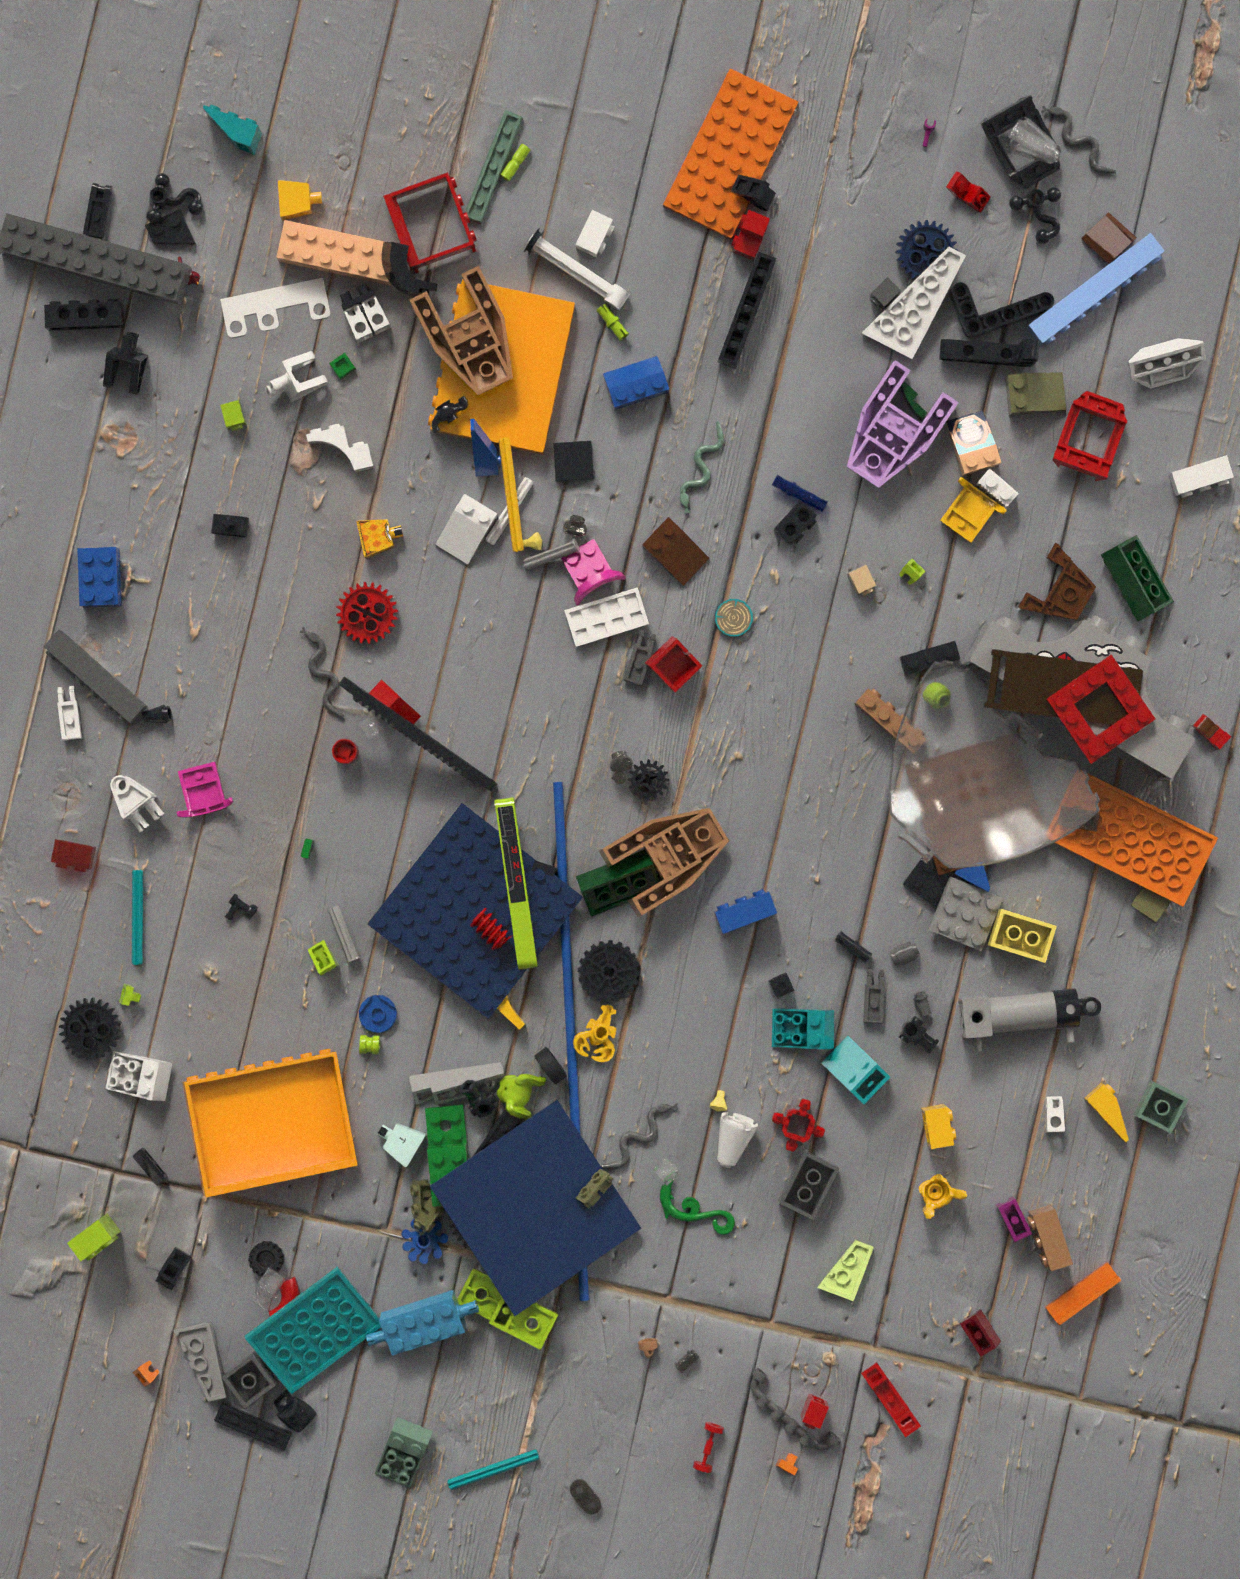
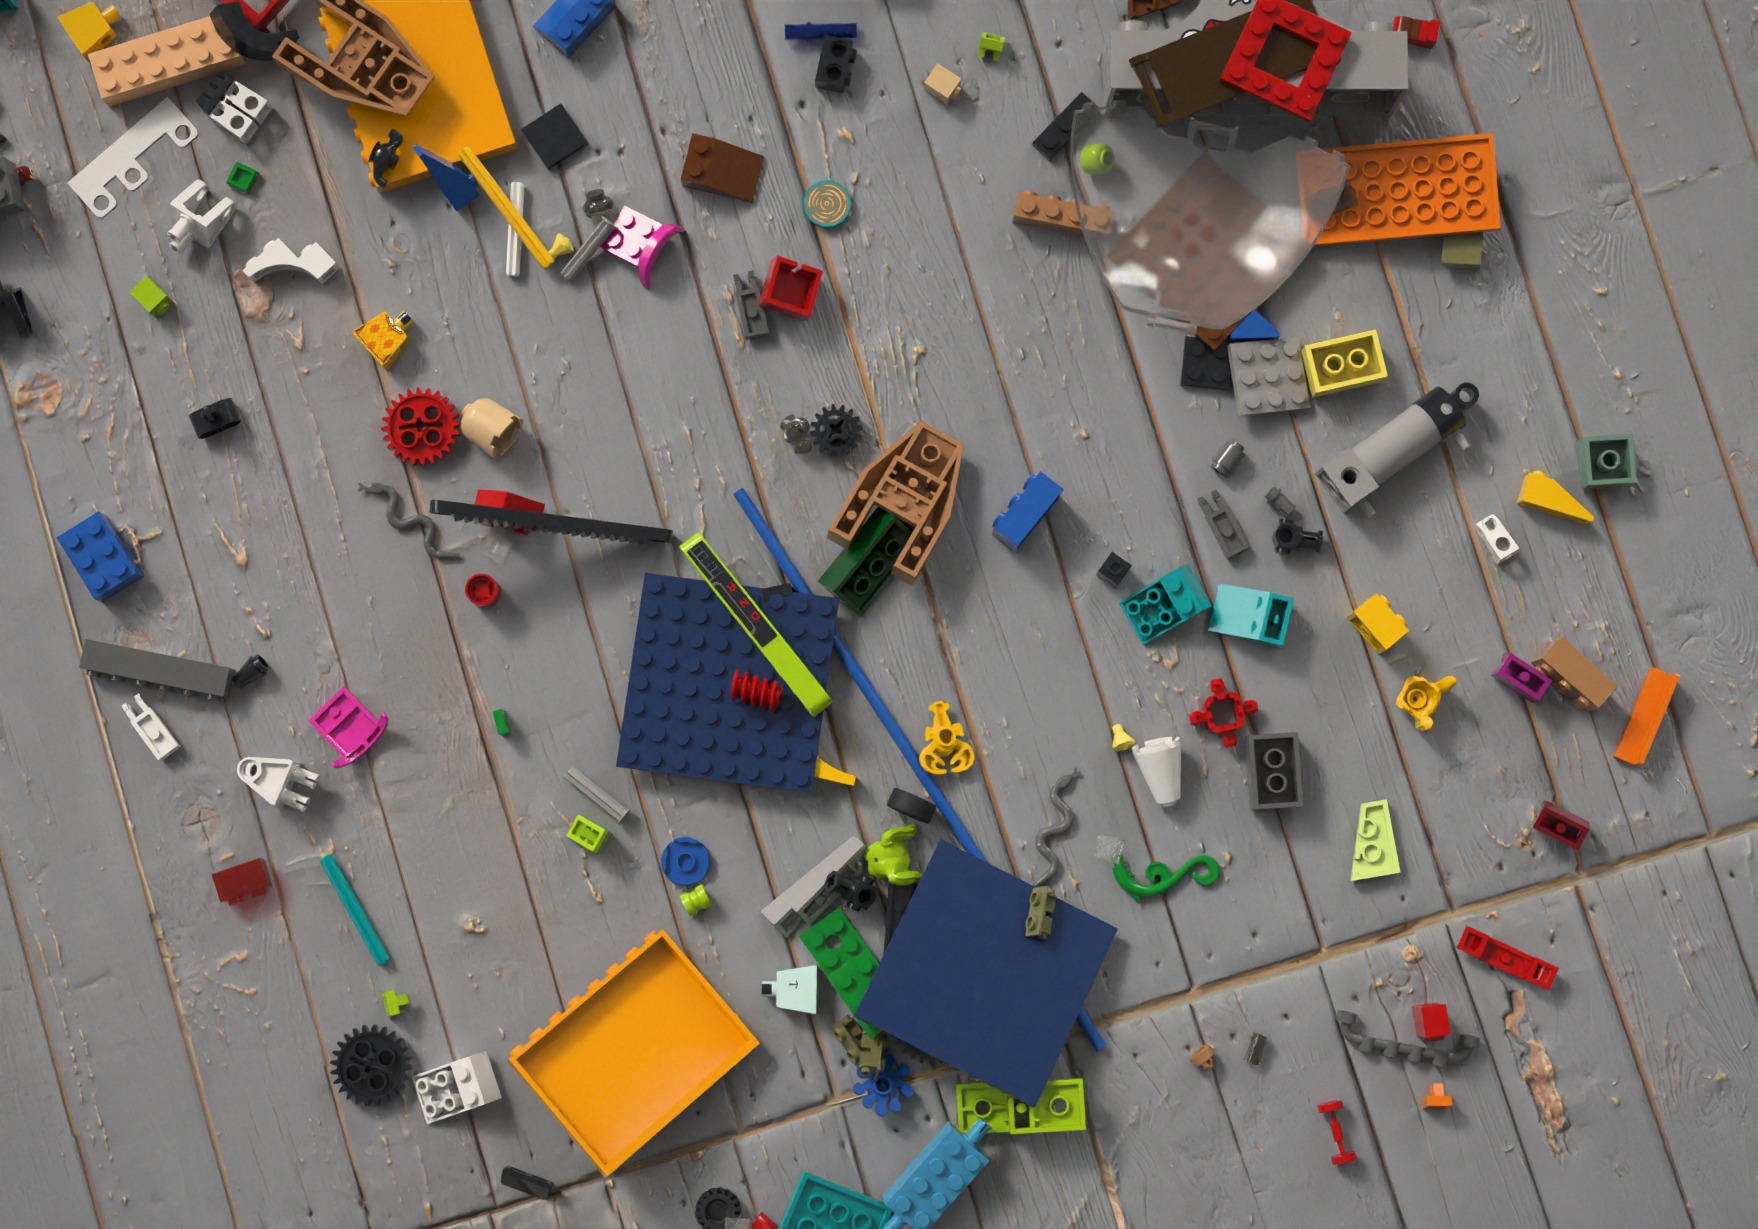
camera: 30 degrees left, 5 degrees down
black piece [225,894,258,920] -> none
white slope [435,494,498,564] -> none
white plate [564,587,649,647] -> none
black piece [578,940,640,1003] -> none
sand green animal [680,421,724,514] -> none
black pin [834,931,872,963] -> none
none -> tan cylinder [461,398,523,459]

